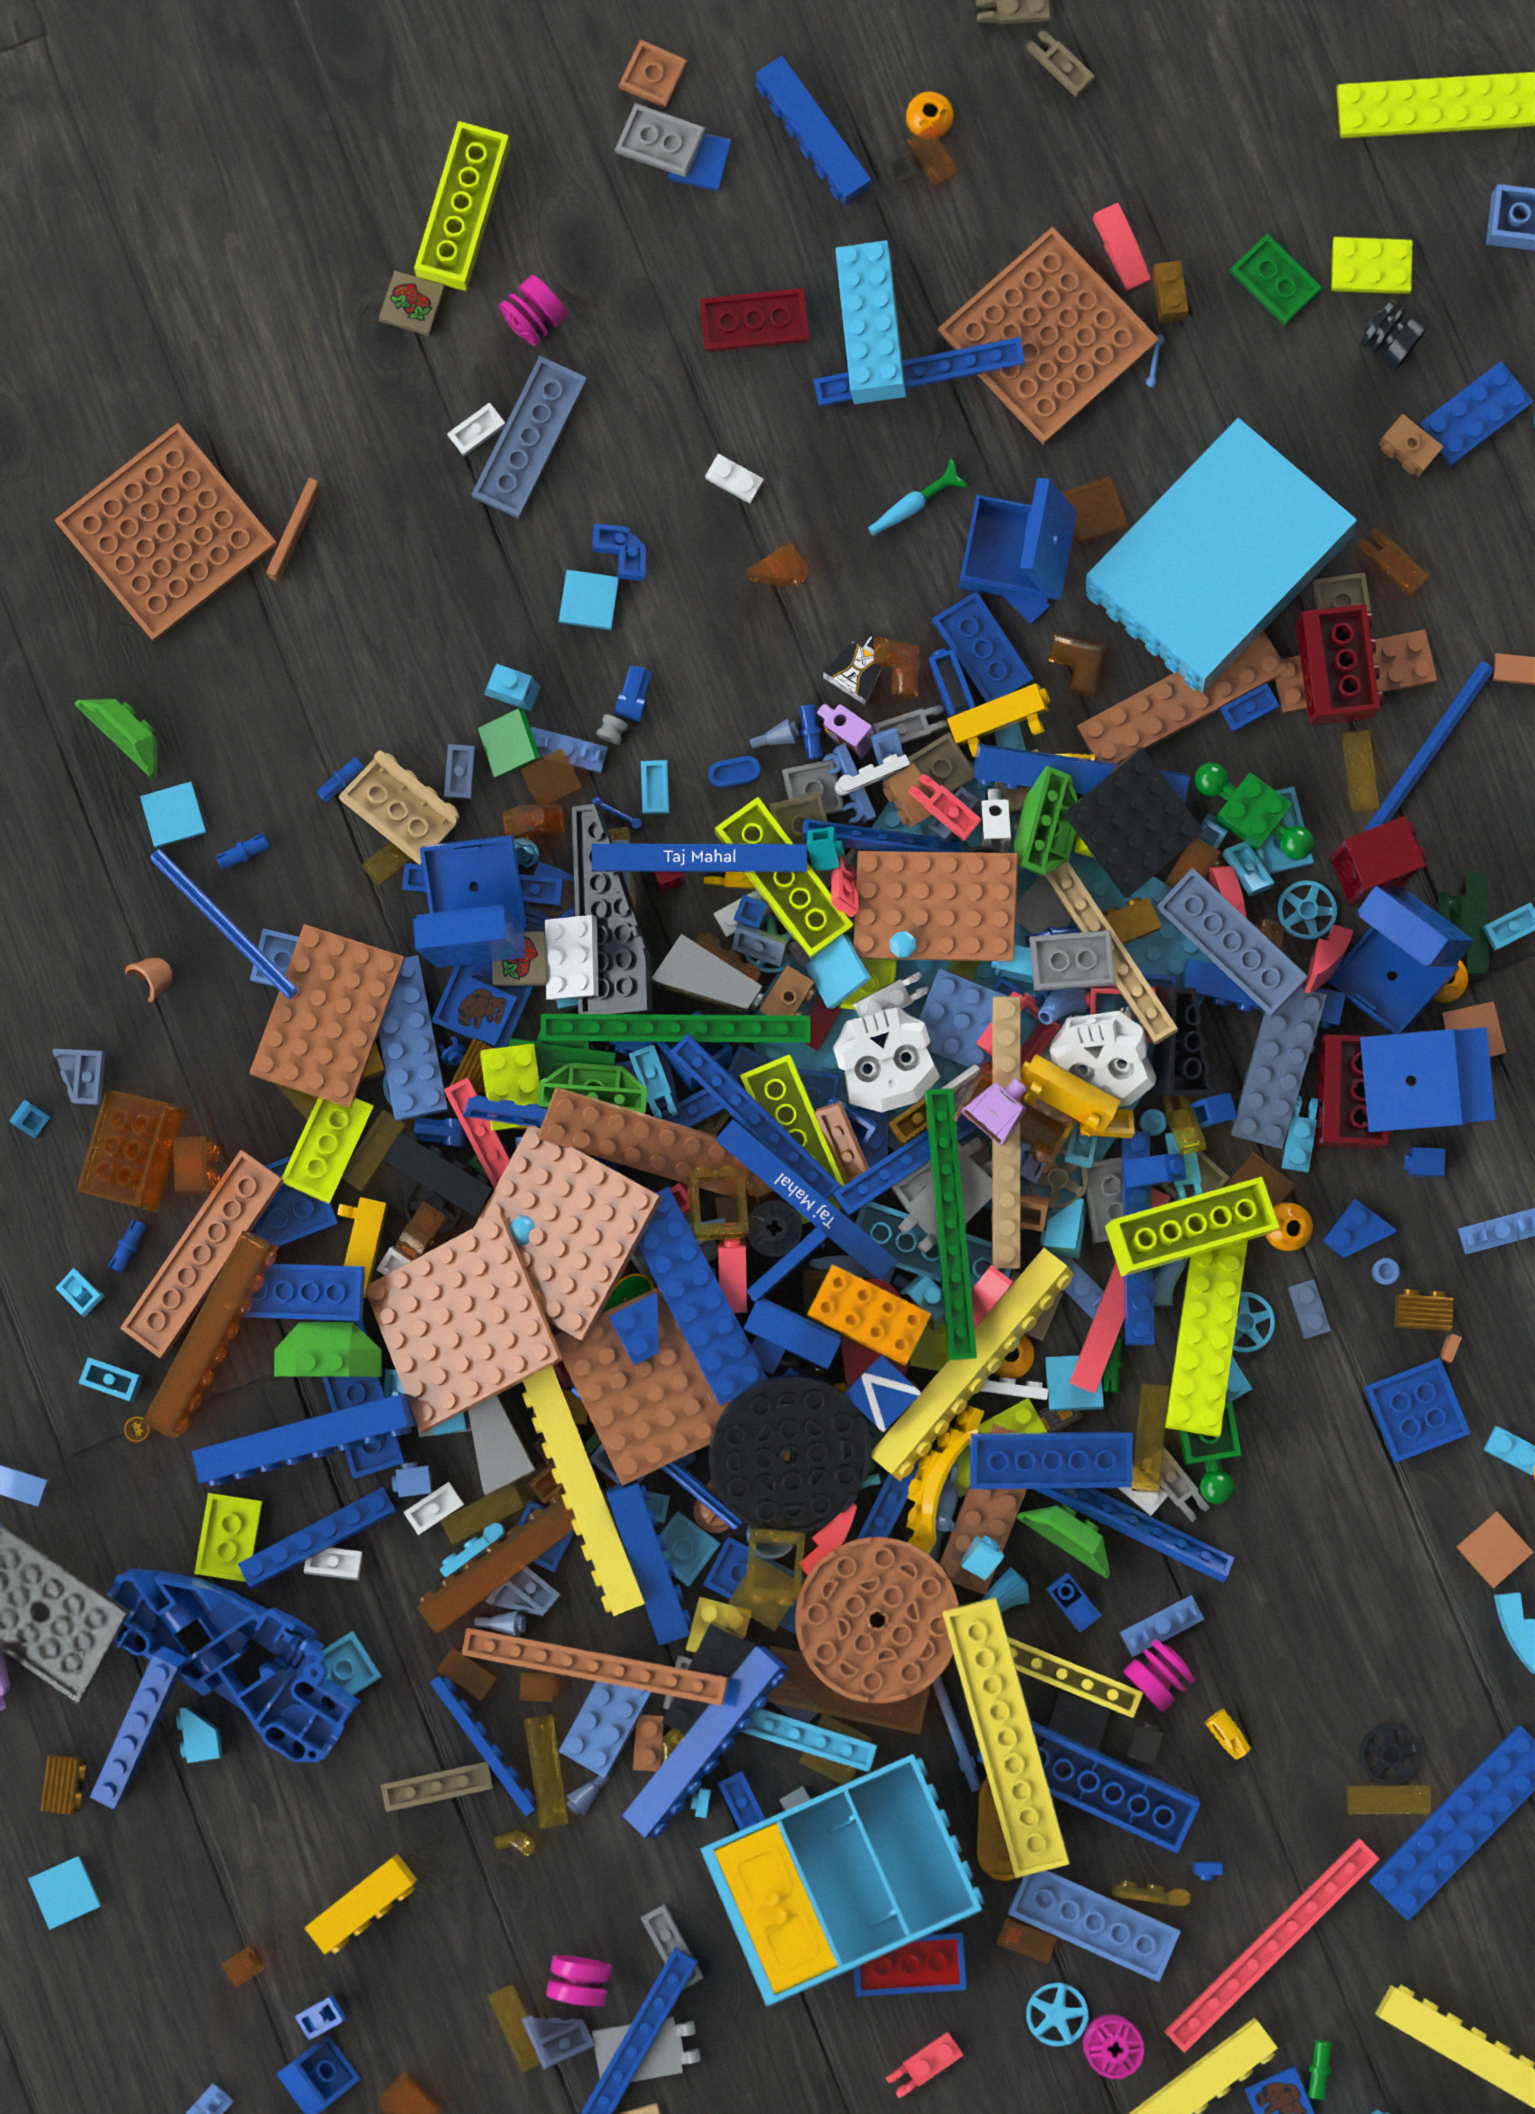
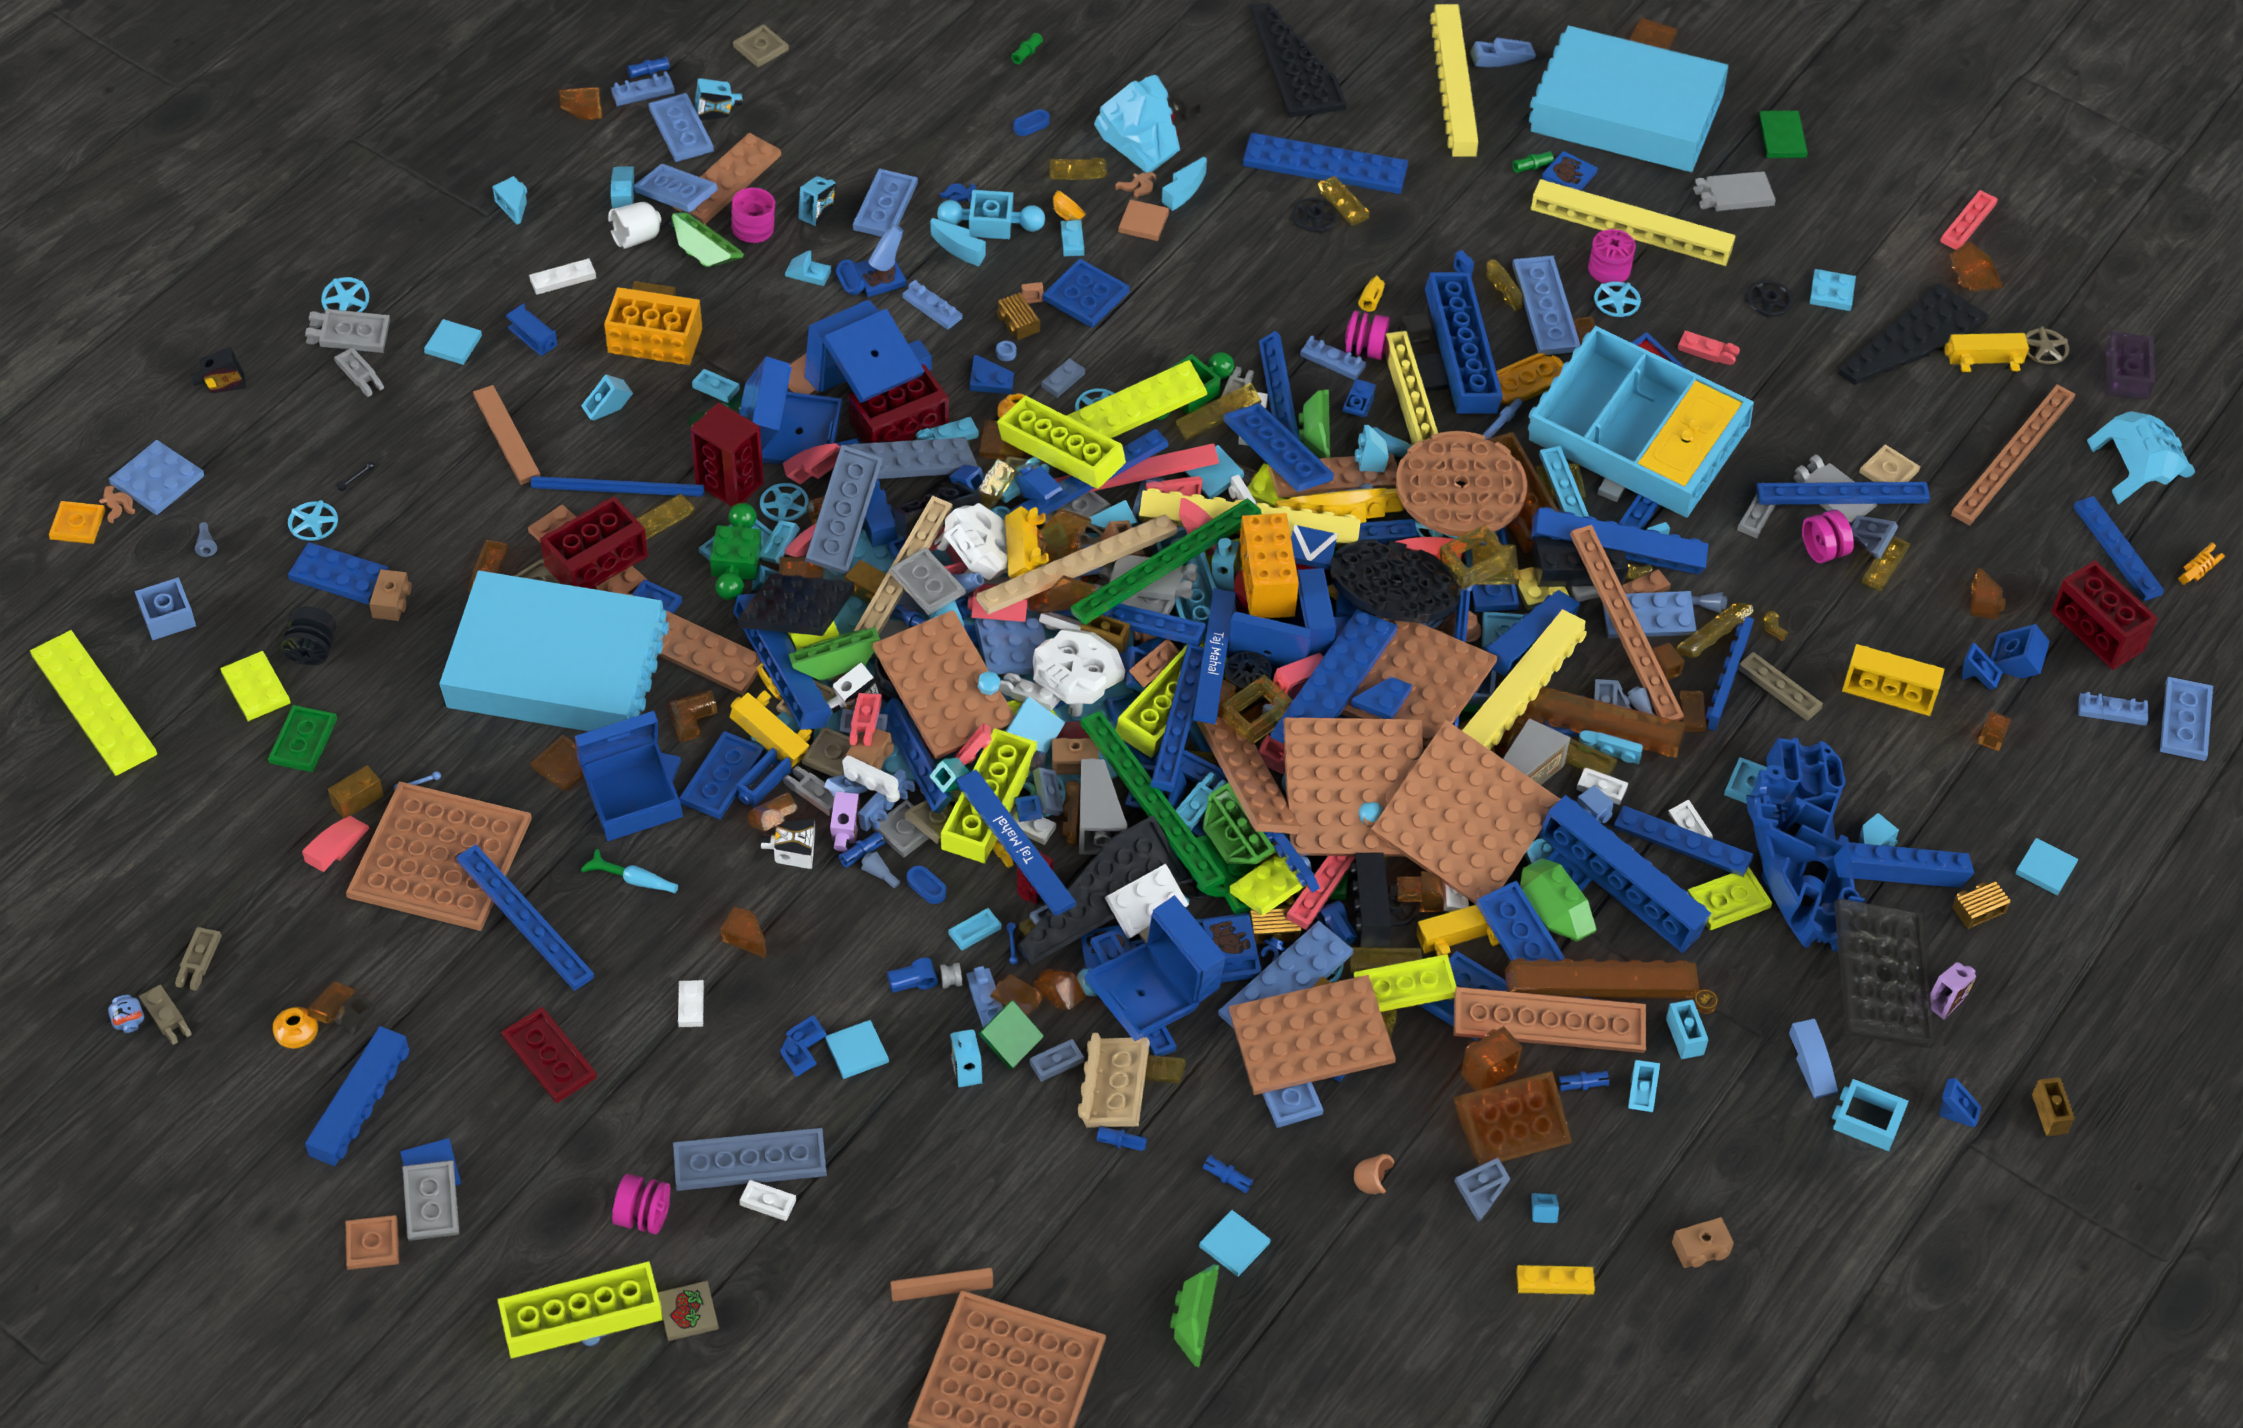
camera: 125 degrees left, 30 degrees down
blue axle [150,849,299,999] -> none
medium azure brick [835,240,906,404] -> none
light yellow plate [943,1598,1069,1878] -> none
lavender torso [961,1078,1028,1146] -> none
coral plate [1164,1838,1379,2053] -> none
none -> coral hinge [1146,476,1203,497]

